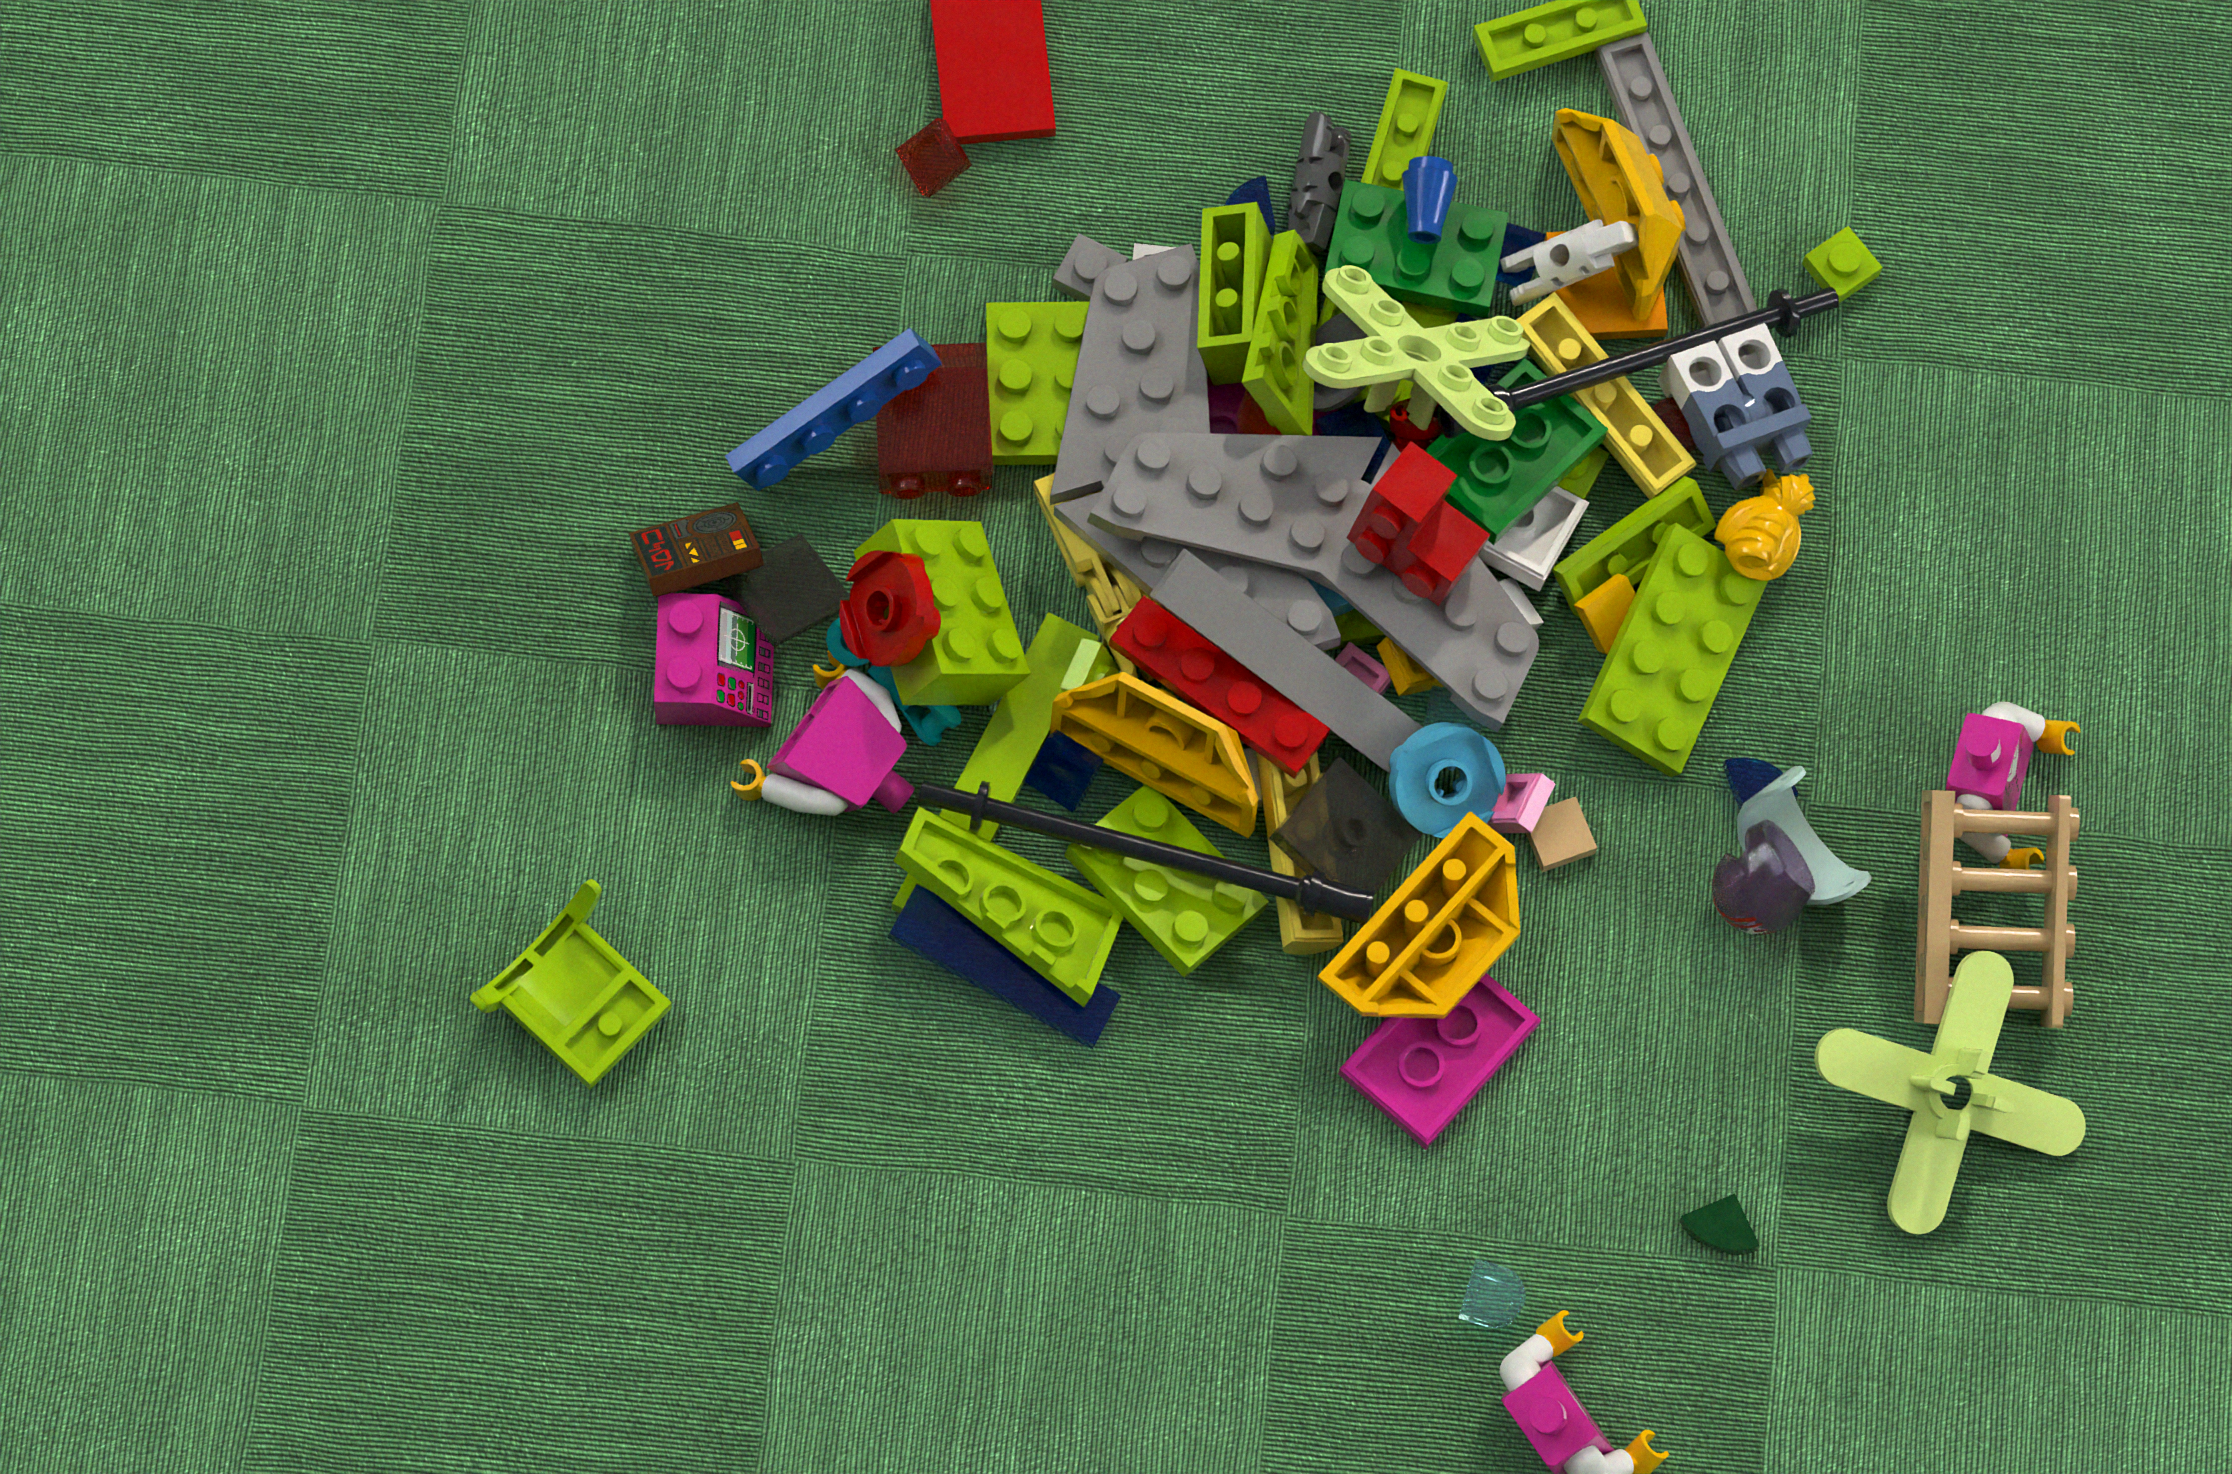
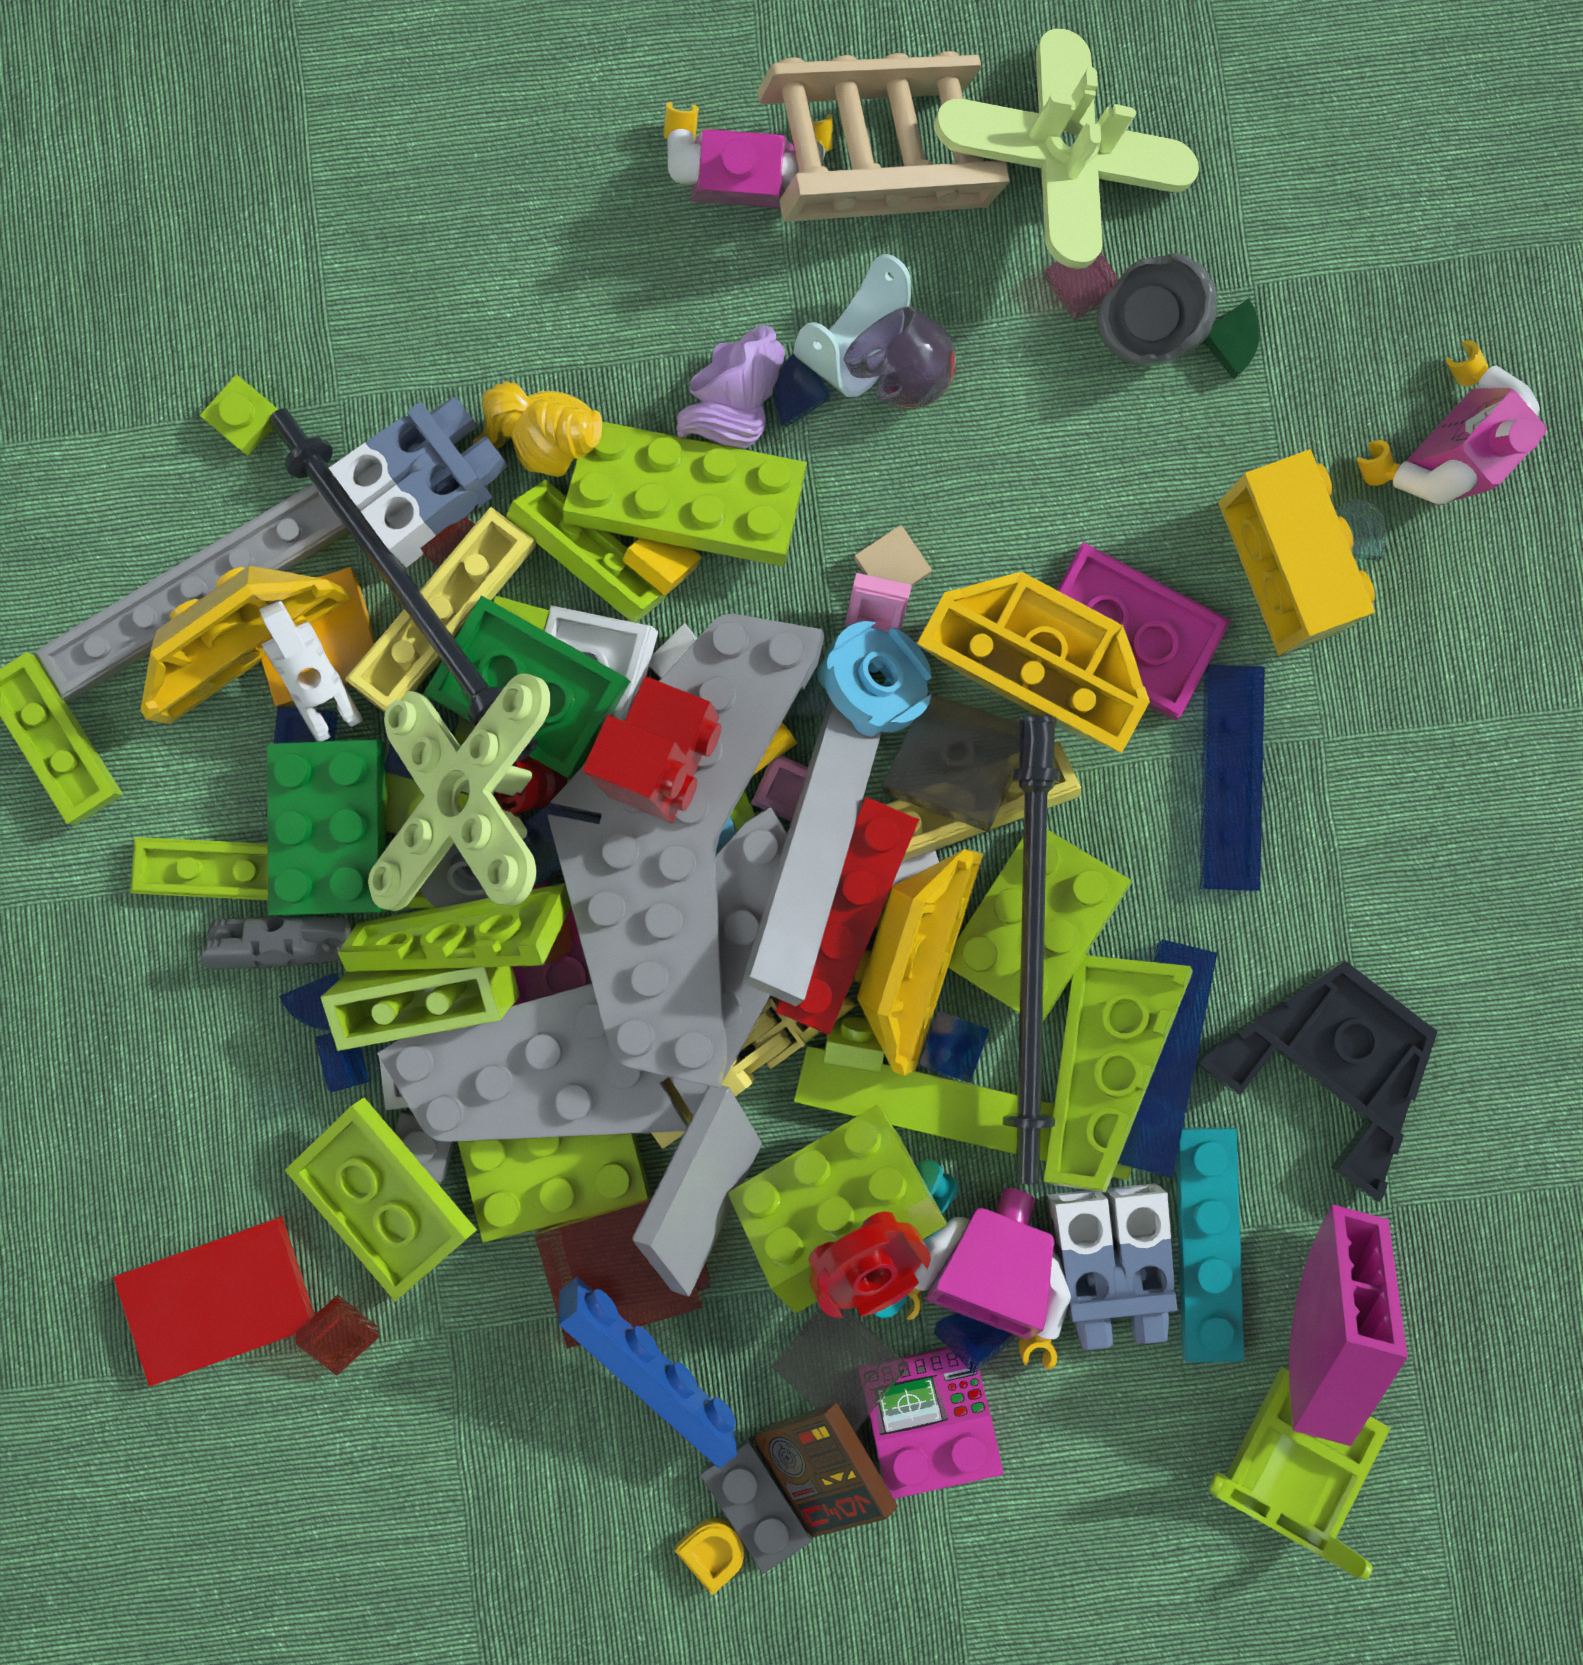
camera: 95 degrees left, 15 degrees up
blue cone [1402,156,1458,244] -> none
none -> lime plate [284,1097,477,1302]
none -> clear blue tile [315,1032,369,1093]
none -> light grey tile [632,1085,762,1297]
none -> yellow tile [674,1518,745,1595]
none -> lavender hair [676,325,785,449]
none -> dark grey plate [700,1437,812,1574]
none -> clear blue tile [933,1313,1015,1374]
none -> clear pink tile [1043,252,1119,320]
none -> hips [1047,1183,1177,1350]
none -> dark grey piece [1097,253,1217,367]
none -> teal plate [1175,1127,1244,1362]
none -> black wing [1194,961,1438,1202]
none -> clear blue tile [1199,665,1265,892]
none -> yellow brick [1218,449,1375,656]
none -> dark pink brick [1289,1204,1408,1446]

